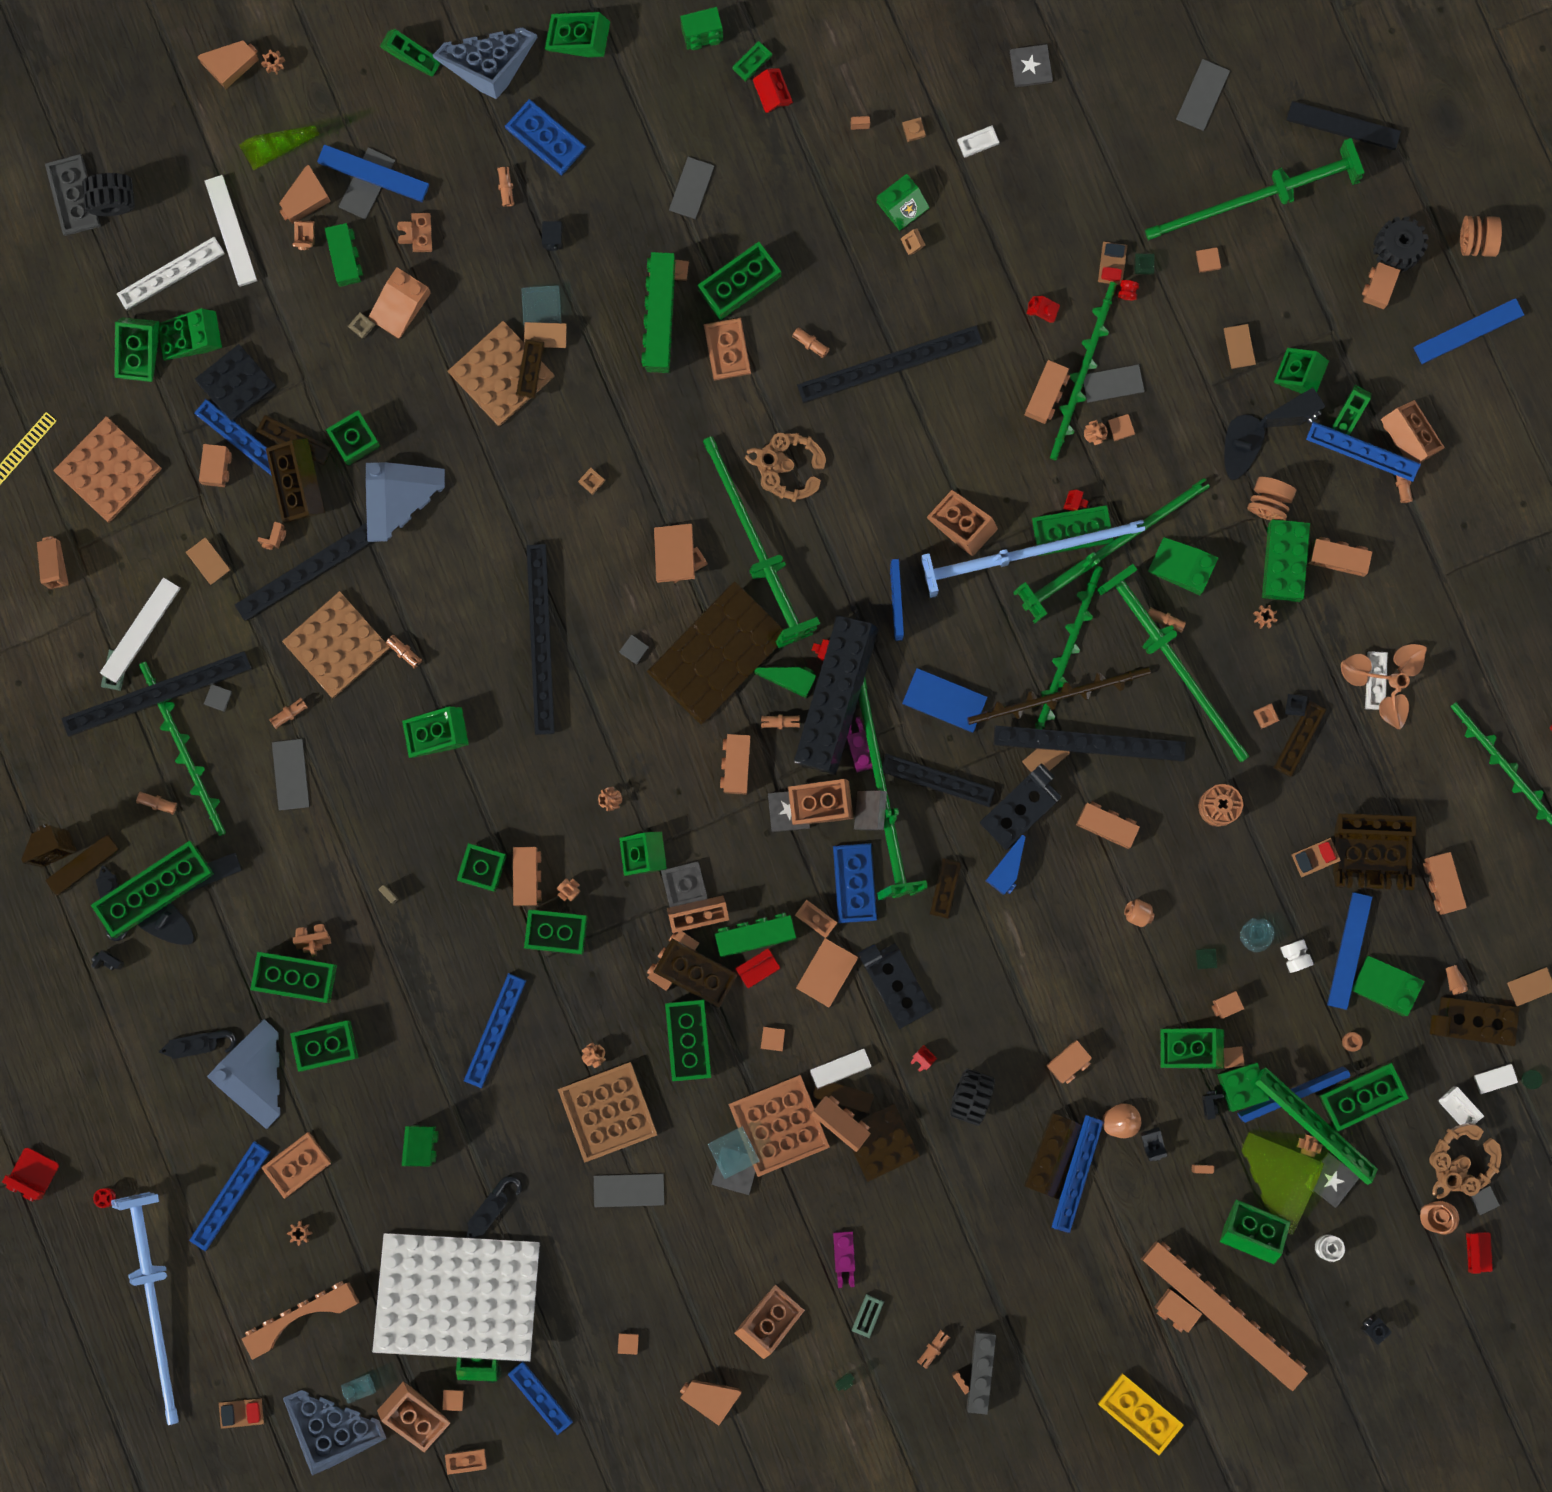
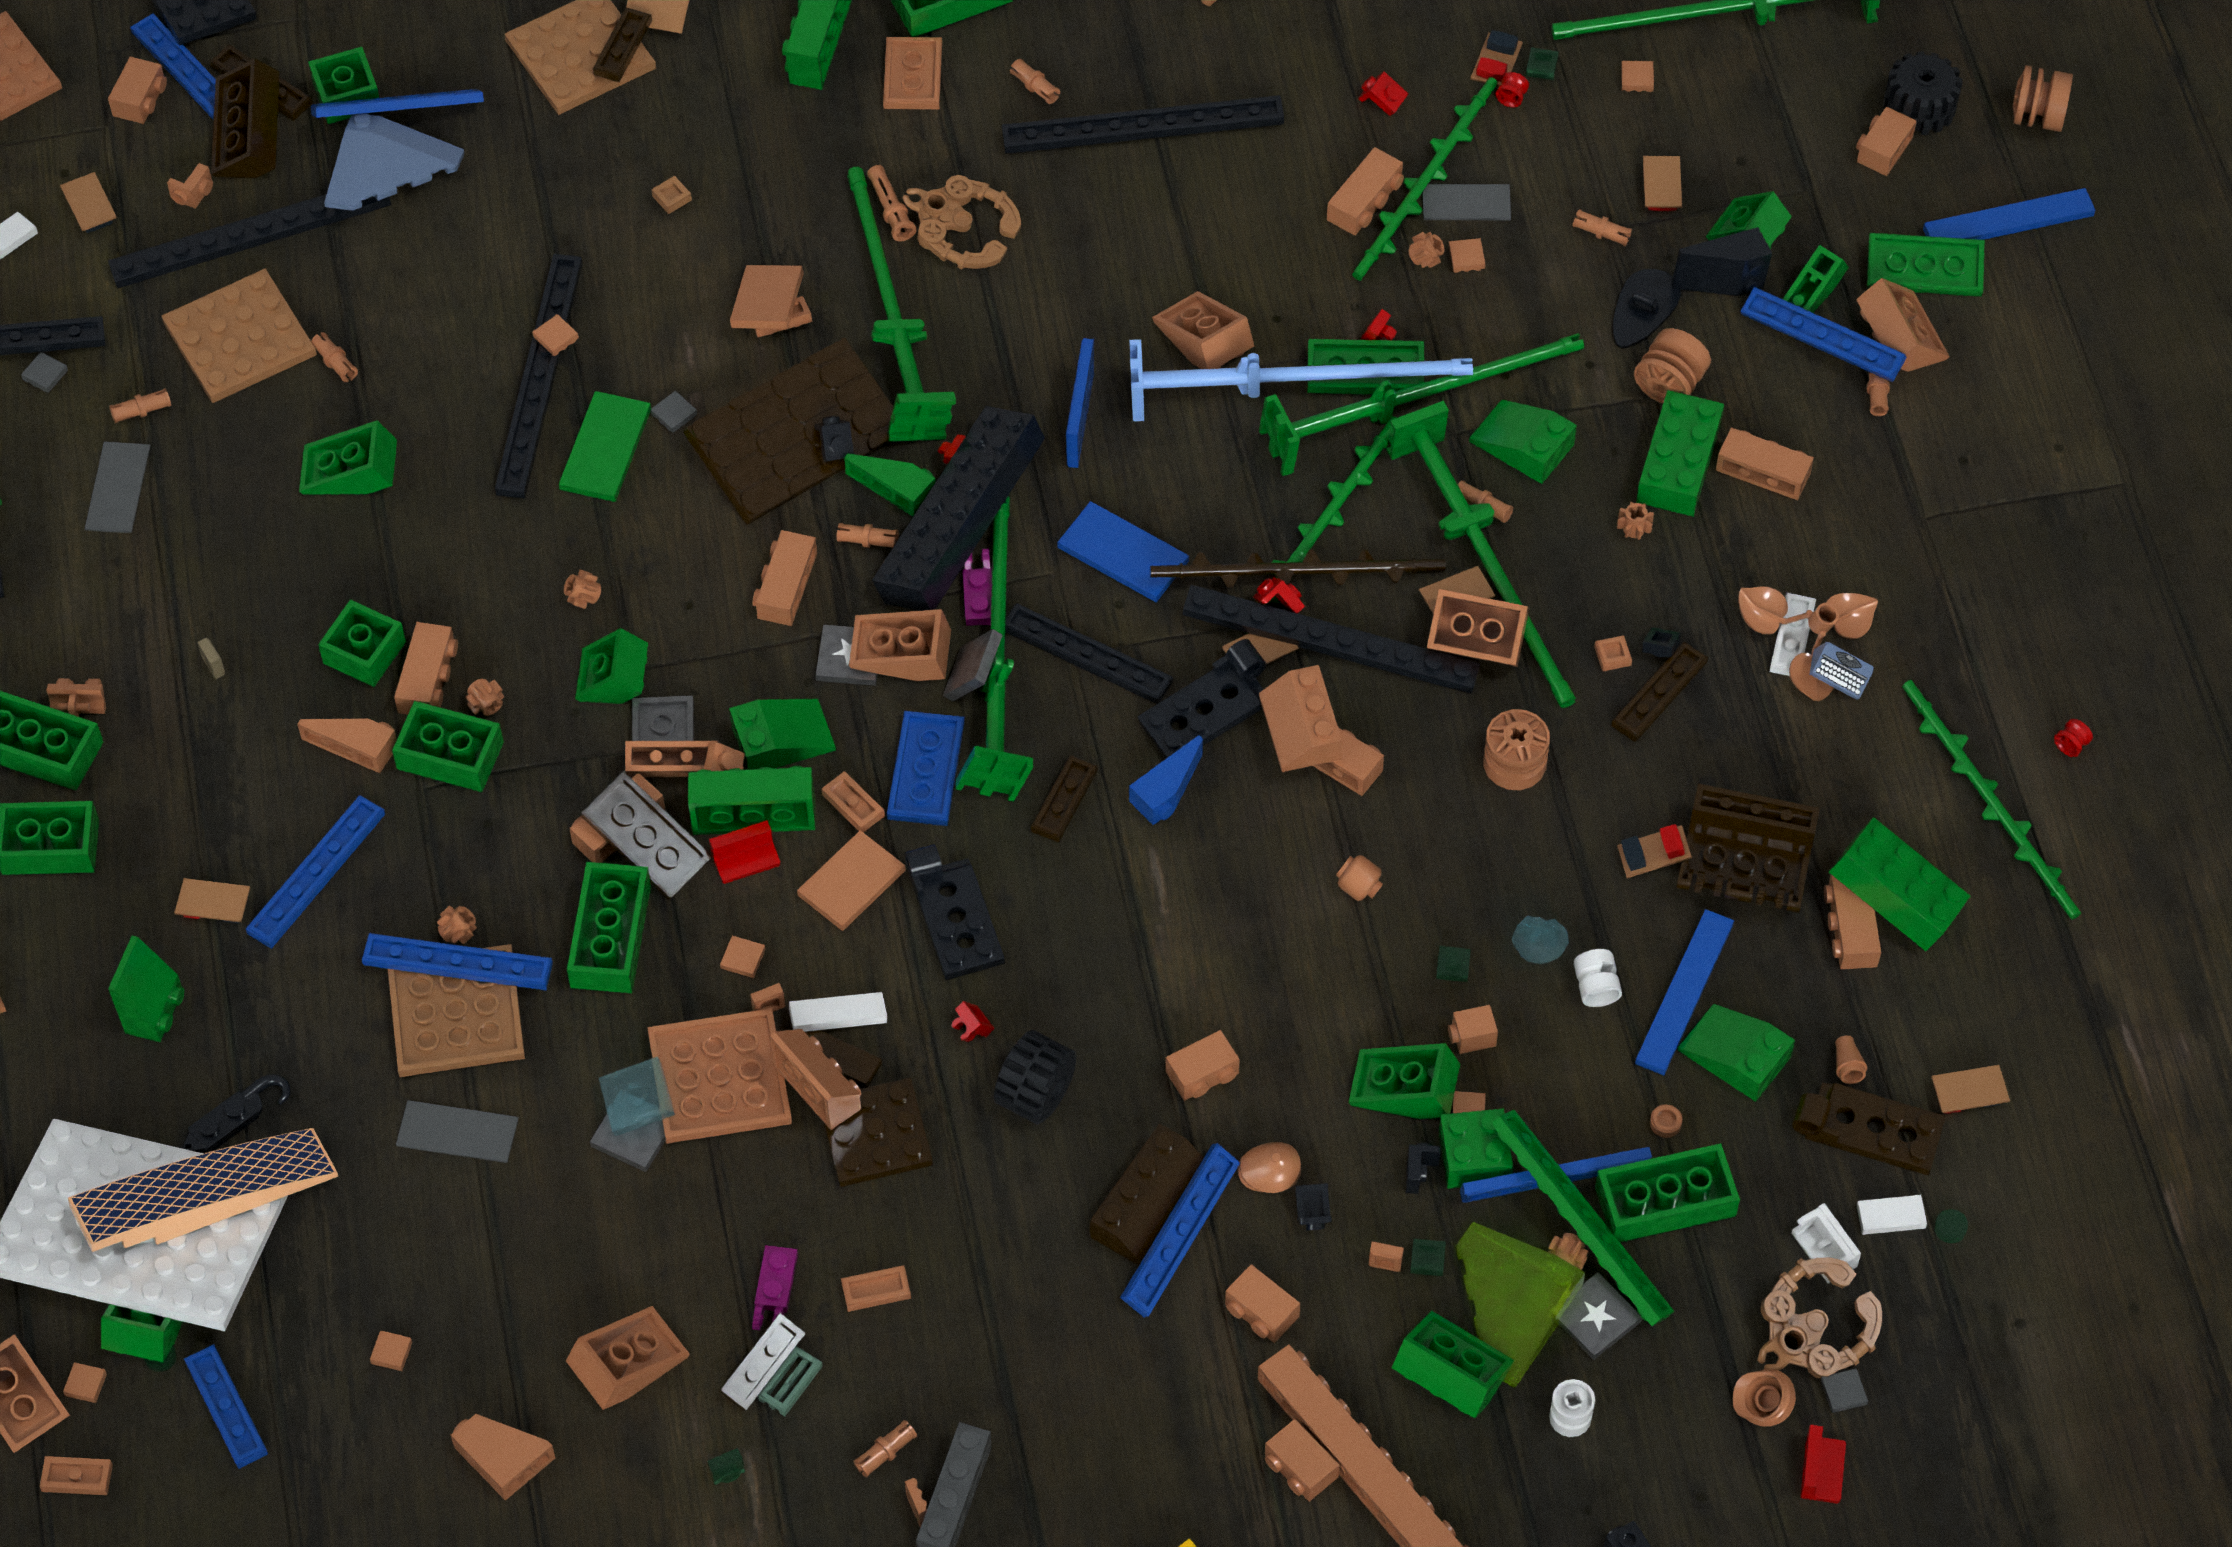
camera: 10 degrees right, 25 degrees down
none -> slope [68,1128,338,1252]
none -> medium nougat piece [174,878,251,924]
none -> nougat slope [297,718,397,773]
none -> blue tile [311,89,484,118]
none -> blue tile [362,933,553,990]
none -> nougat piece [532,314,579,356]
none -> green tile [559,391,651,502]
none -> nougat bracket [704,742,745,771]
none -> plate [719,1313,805,1411]
none -> green slope [729,699,836,770]
none -> nougat tile [750,983,785,1012]
none -> black bracket [814,416,854,461]
none -> nougat tile [841,1265,911,1312]
none -> nougat pin [867,165,916,242]
none -> nougat brick [1225,1264,1300,1343]
none -> red bracket [1253,577,1305,614]
none -> nougat slope [1259,665,1342,772]
none -> clear green plate [1410,1239,1446,1276]
none -> medium nougat piece [1419,566,1495,614]
none -> nougat brick [1427,589,1529,667]
none -> nougat pin [1572,209,1632,246]
none -> slope [1809,642,1874,700]
none -> green brick [1829,817,1970,951]
none -> green tile [1867,233,1985,297]

